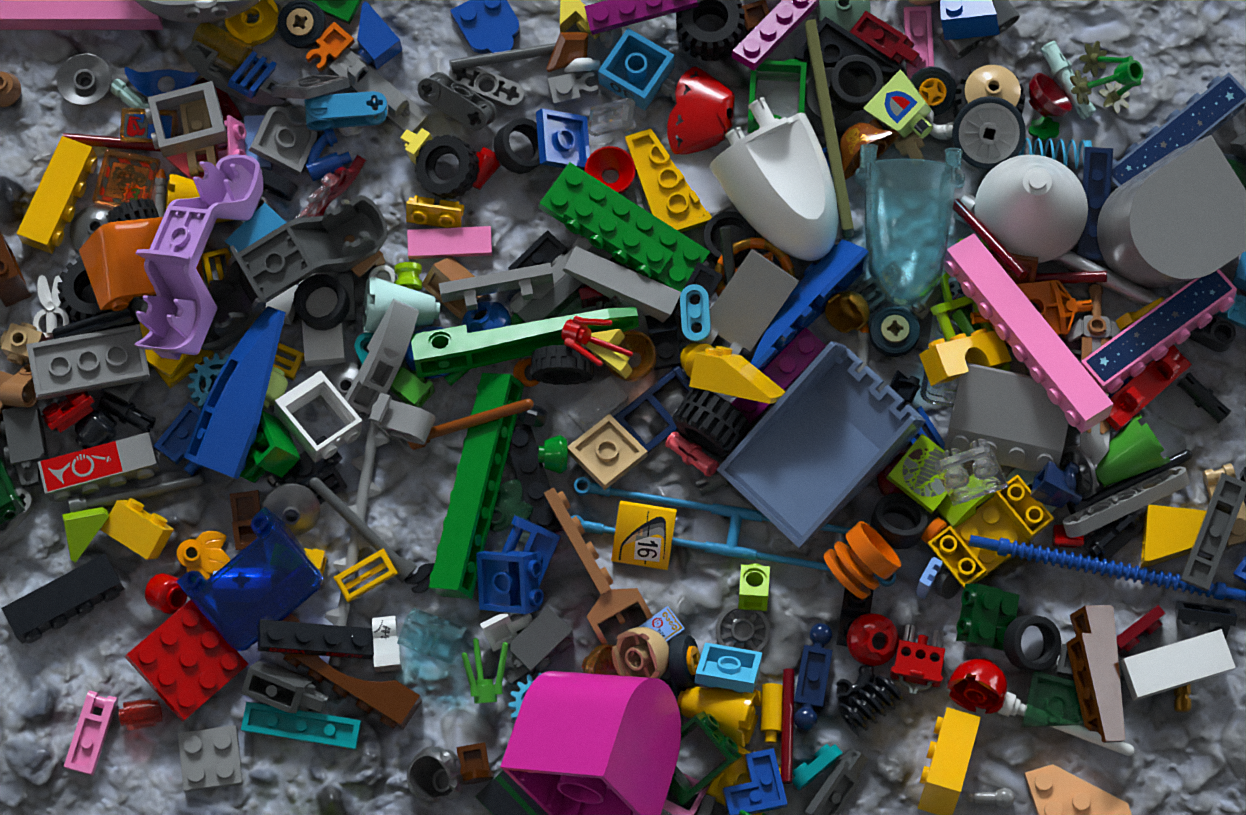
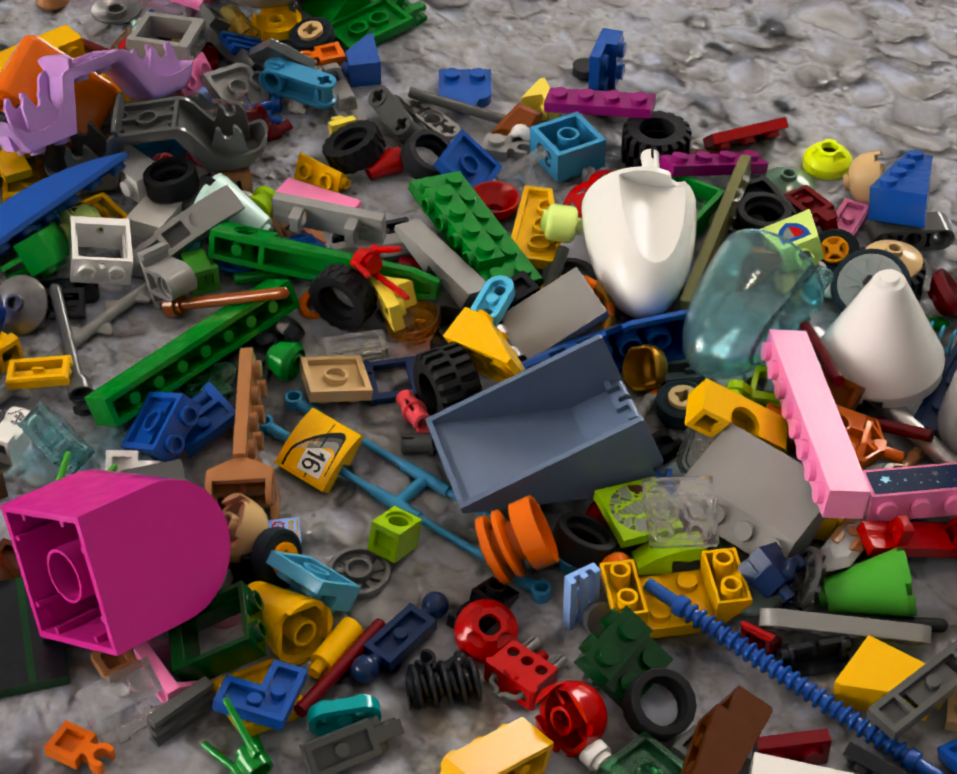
camera: 25 degrees right, 30 degrees down
none -> yellowish green head [540,203,583,243]

